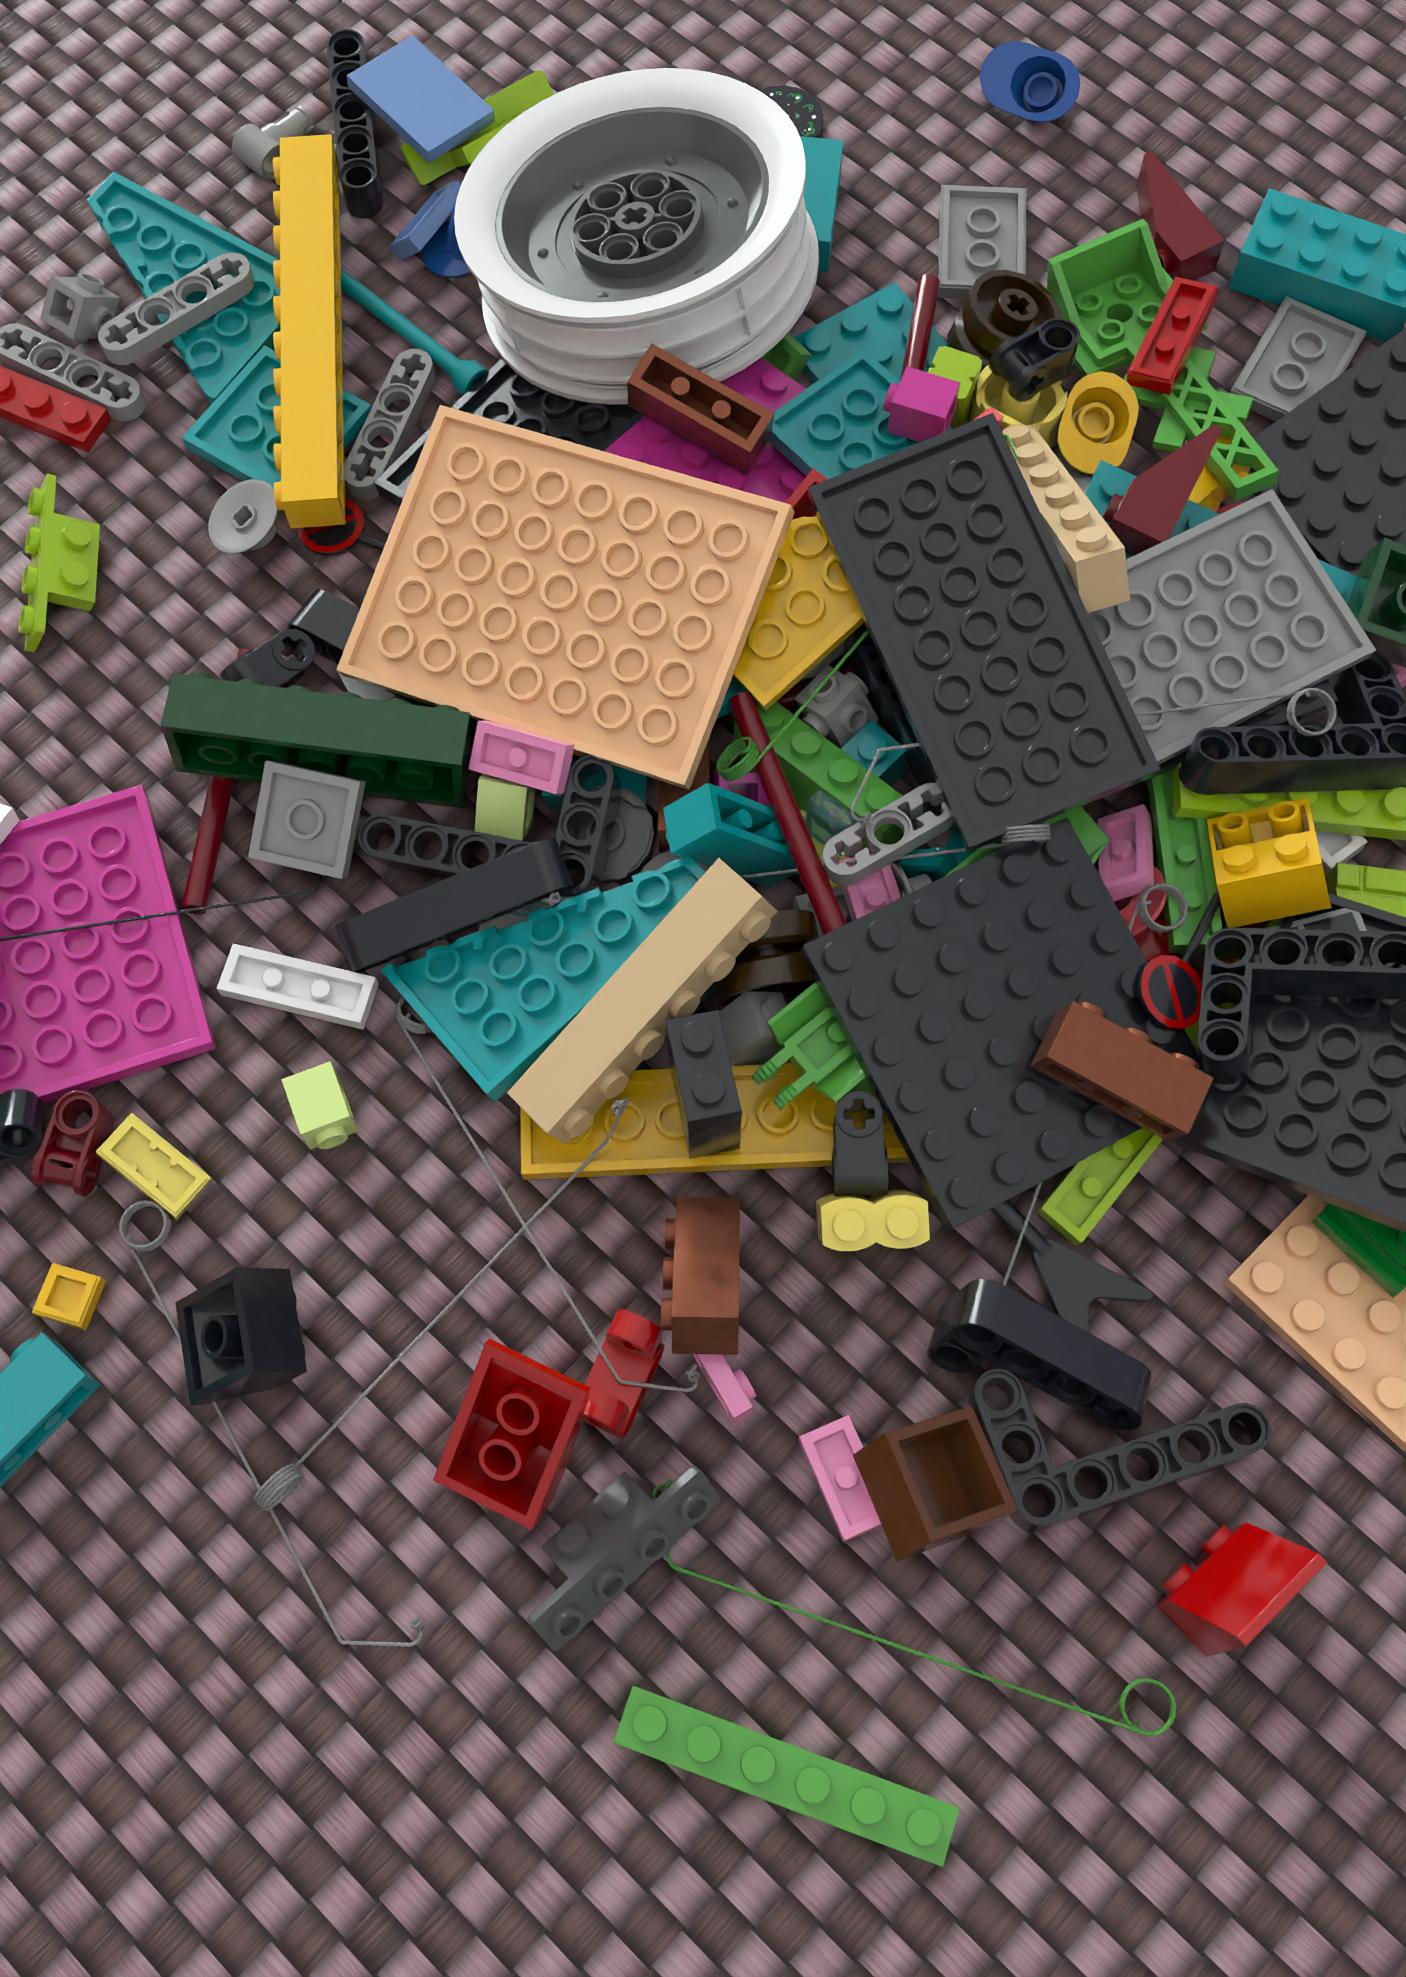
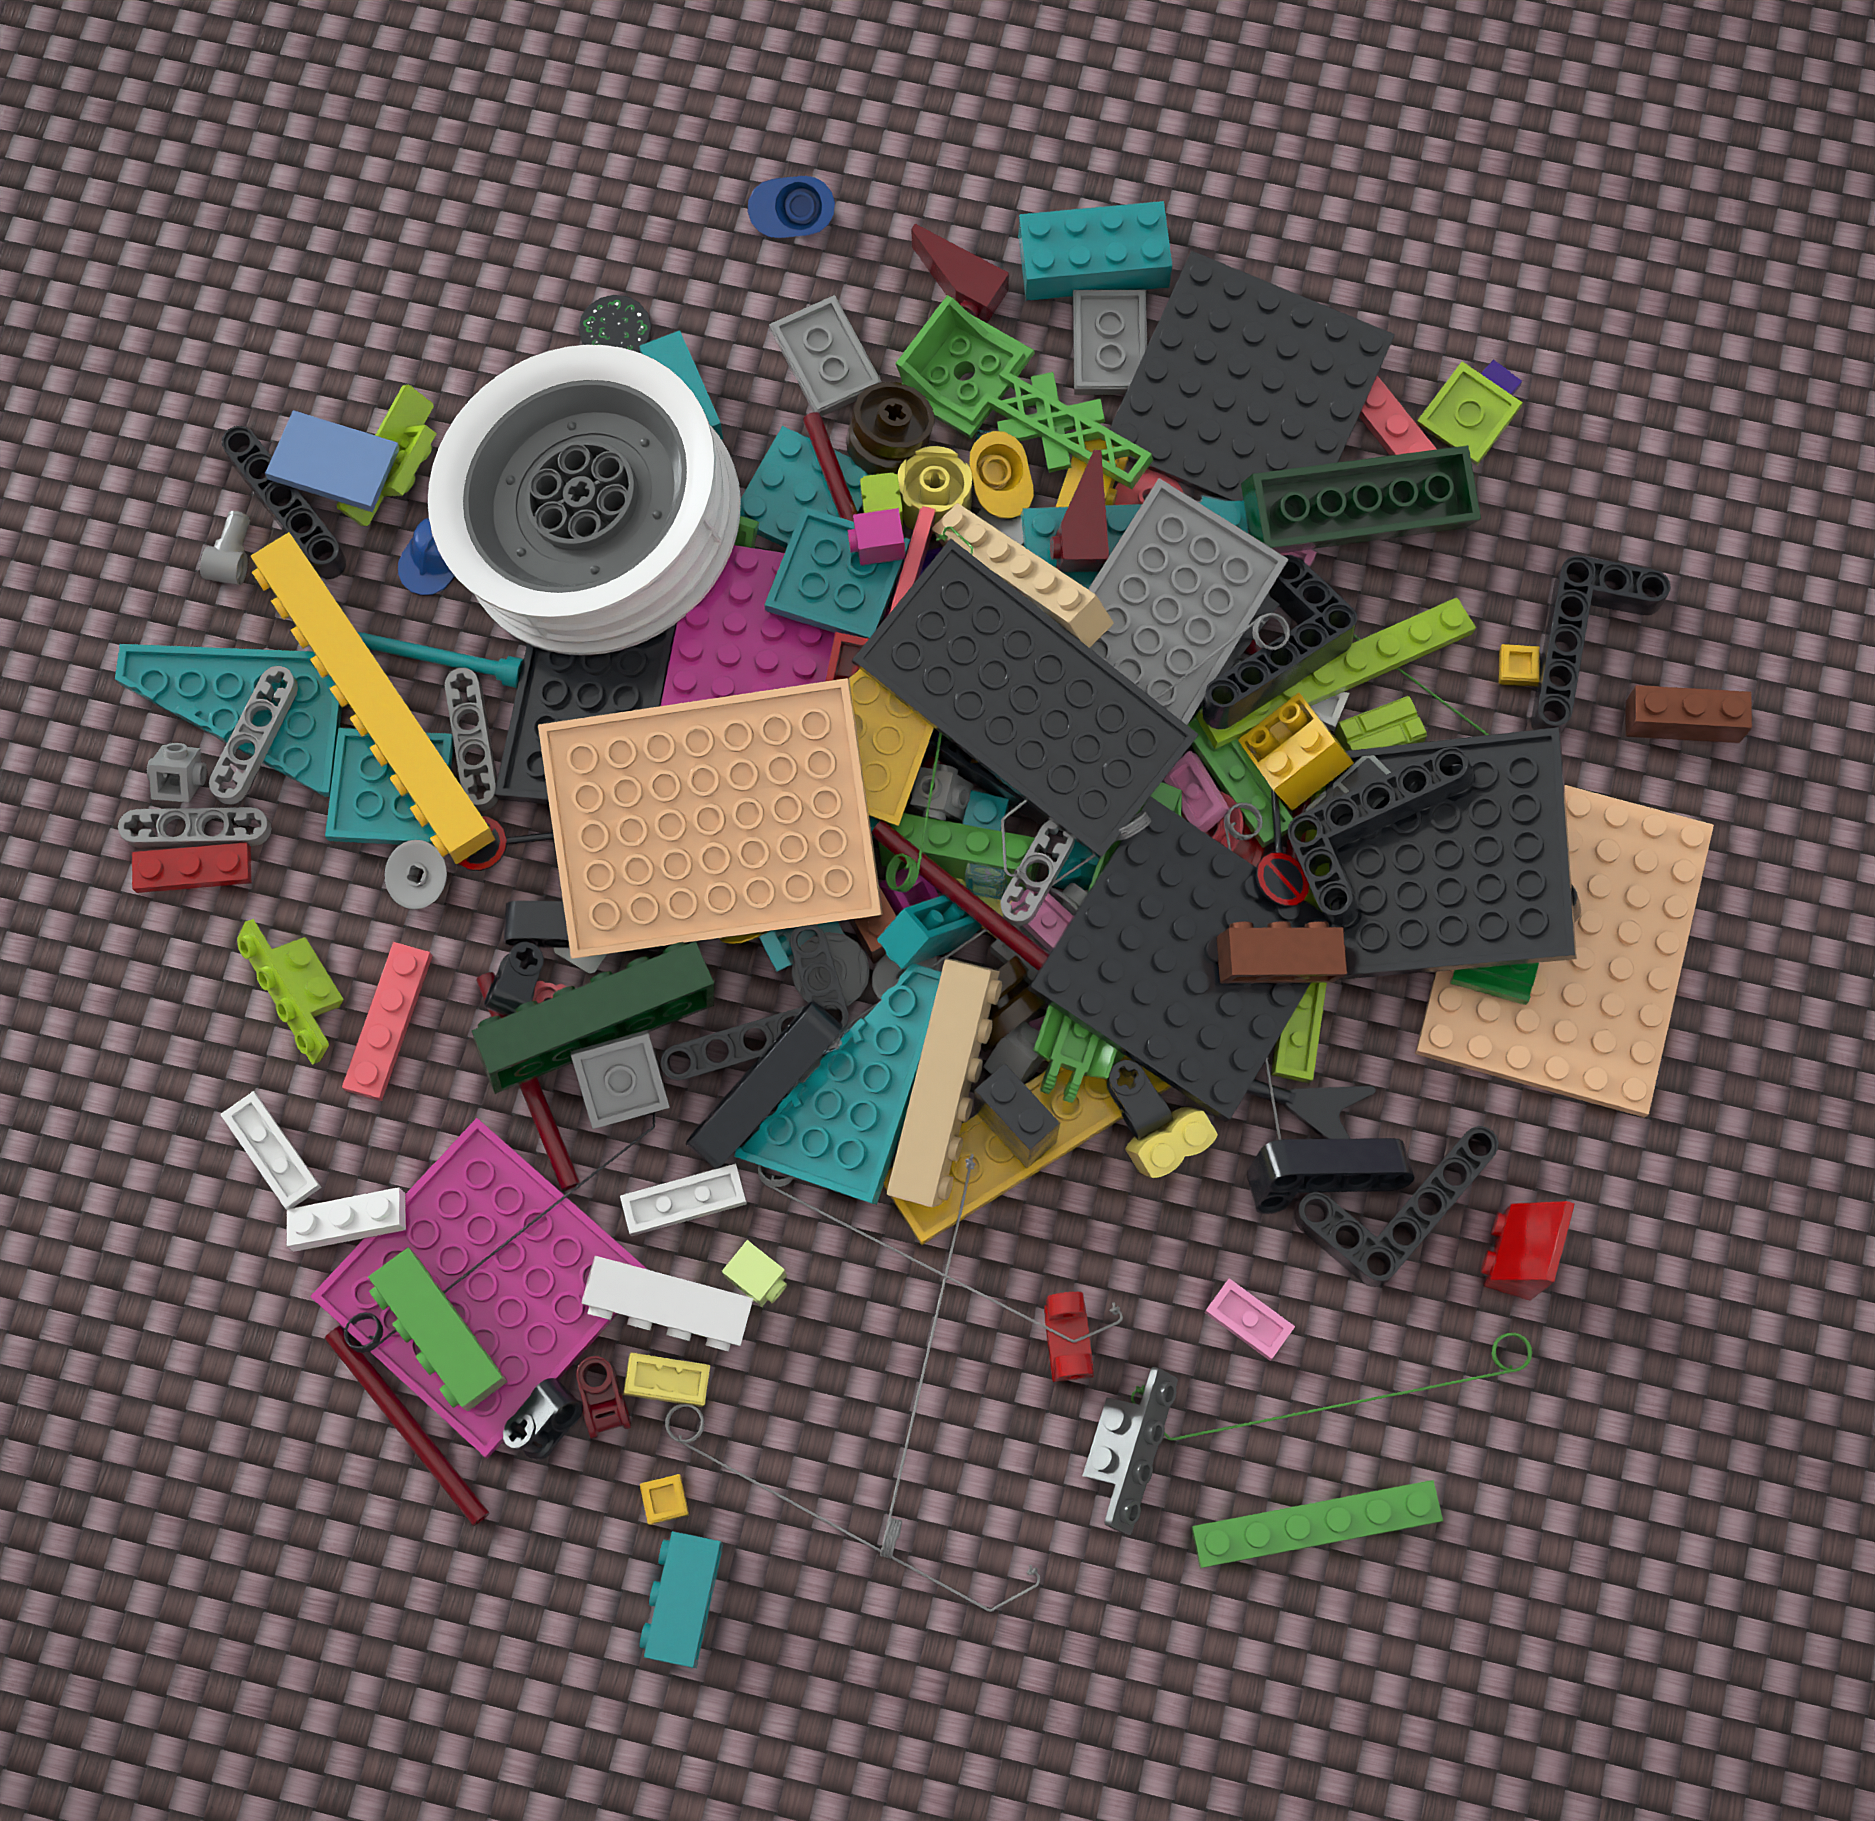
camera: 30 degrees left, 5 degrees up
black slope [175,1267,307,1406] -> none
medium blue tile [390,180,461,261] -> none
red slope [433,1338,591,1530] -> none
bright pink plate [468,720,575,794] -> none
yellowish green brick [474,773,536,841] -> none
copper brick [627,344,774,475] -> none
copper brick [661,1197,740,1355] -> none
bright pink plate [692,1354,756,1427] -> none
reddish brown piece [853,1405,1018,1561] -> none
black piece [988,318,1080,401] -> none
red tile [1127,277,1219,395] -> none
none -> coral plate [342,942,433,1101]
none -> white brick [581,1256,753,1352]

